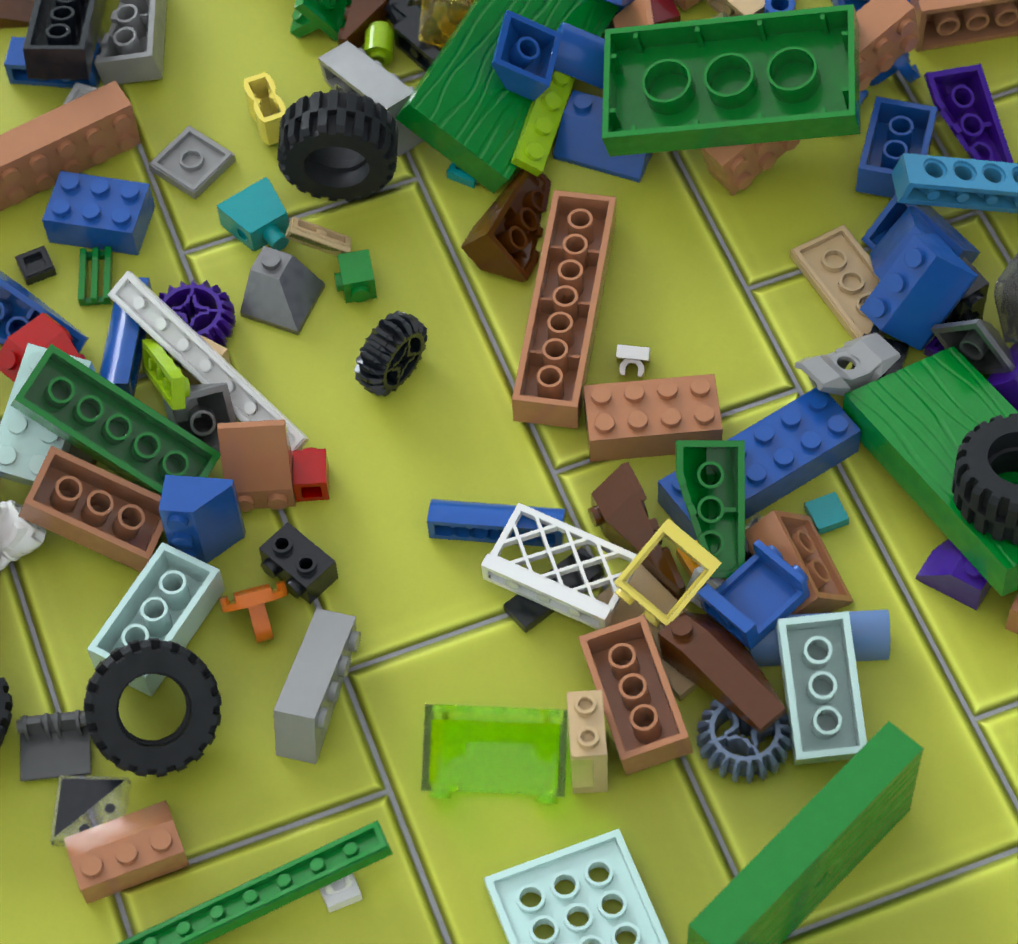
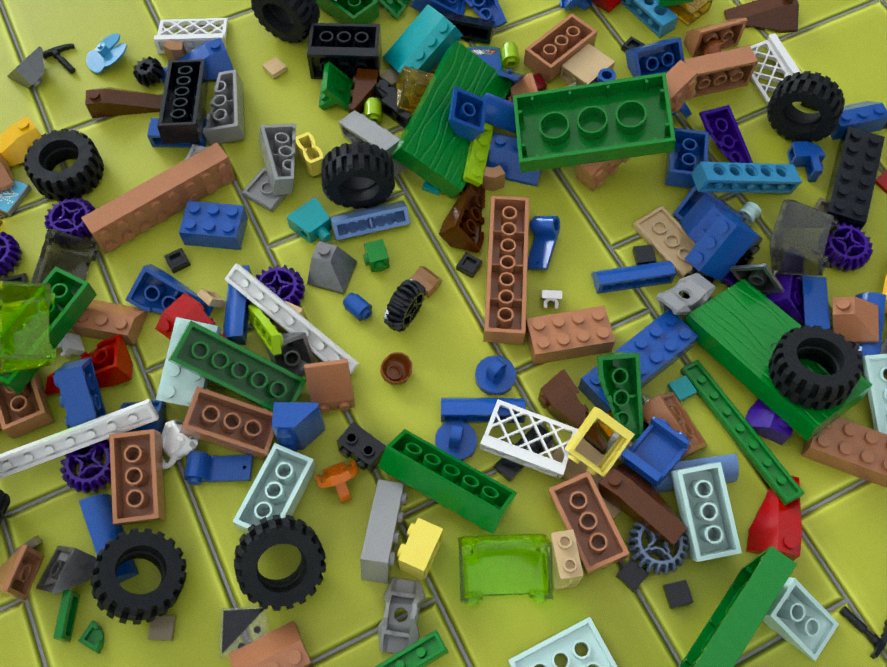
camera: 10 degrees left, 5 degrees up
dark grey hinge [16,710,91,782] -> none
green tile [78,246,113,306] -> none
tan slope [285,217,351,257] -> none
red brick [293,447,330,502] -> none
none -> blue door [184,451,253,485]
none -> tan tile [197,289,226,308]
none -> light grey wedge [259,124,296,195]
none -> medium blue brick [330,201,410,240]
none -> blue brick [343,293,372,321]
none -> green brick [378,429,517,534]
none -> light grey piece [378,577,426,653]
none -> dark orange hair [380,352,412,385]
none -> light yellow brick [397,518,443,581]
none -> medium nougat piece [410,266,443,298]
none -> blue tile [435,420,477,462]
none -> black tile [456,252,482,278]
none -> blue tile [475,356,516,395]
none -> medium nougat piece [483,165,506,191]
none -> blue door [527,216,560,270]
none -> blue brick [591,260,676,294]
none -> black tile [616,558,649,592]
none -> black tile [632,245,657,265]
none -> black tile [663,580,693,609]
none -> green tile [680,360,805,506]
none -> light aqua wheel [738,202,761,226]
none -> red wedge [746,476,802,561]
none -> light aqua slope [762,577,839,661]

